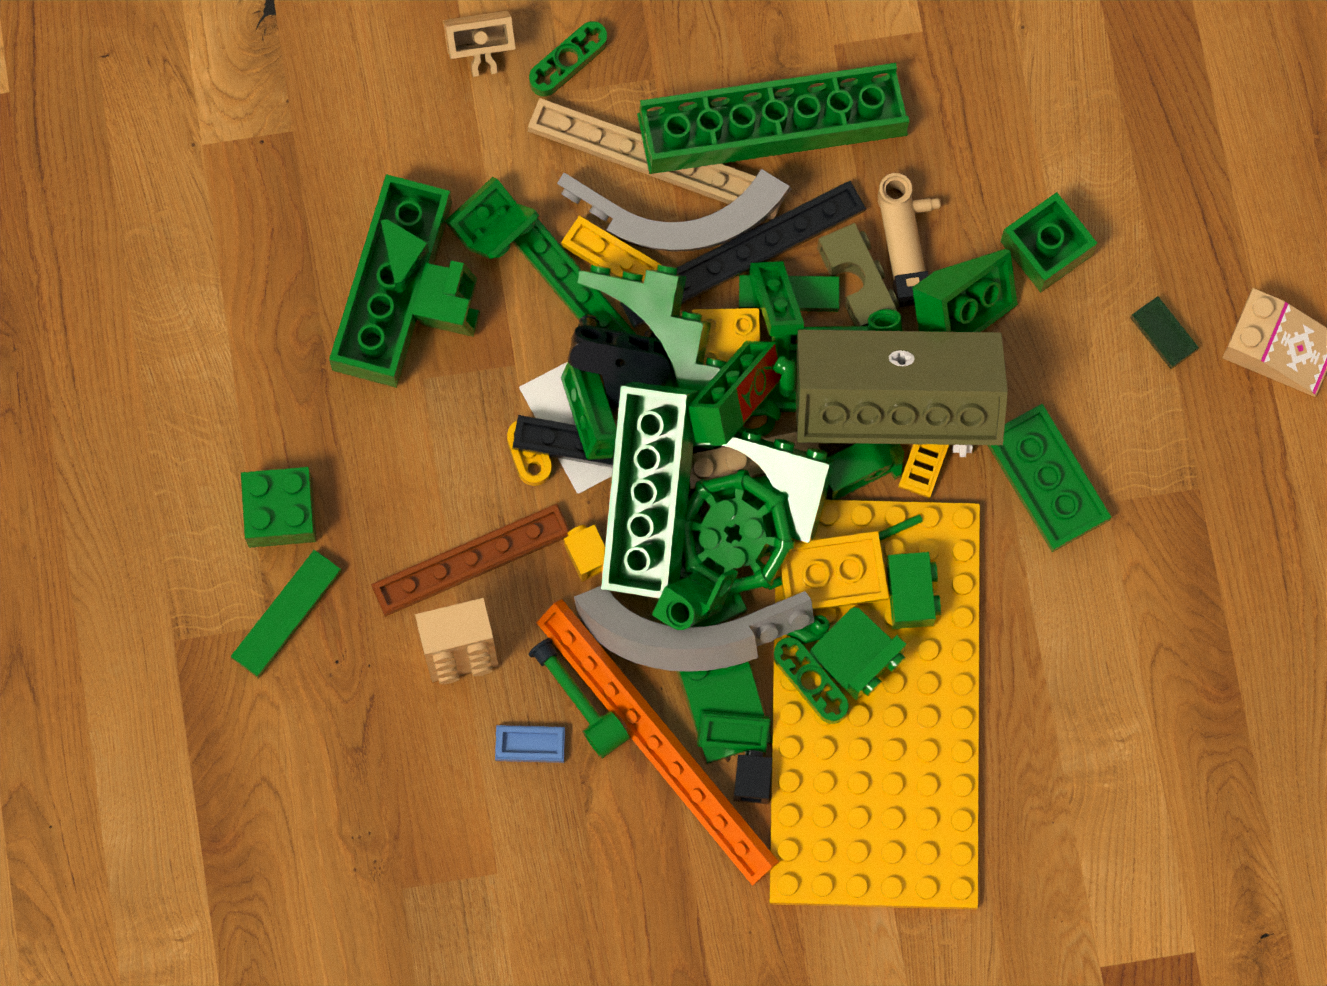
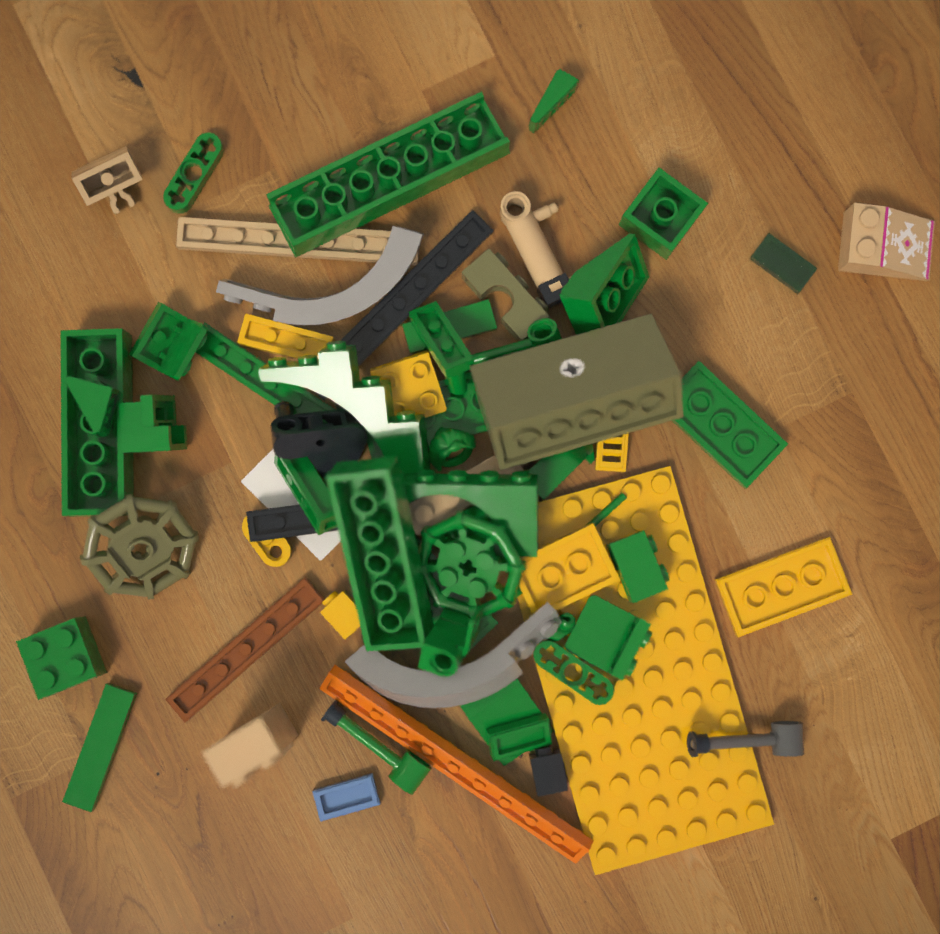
camera: 15 degrees left, 10 degrees up
green brick [688,341,782,446] -> none
green arm [773,356,797,397] -> none
none -> olive plate [80,494,199,600]
none -> green slope [528,69,579,133]
none -> dark grey piece [687,721,804,757]
none -> yellow tile [714,537,853,637]

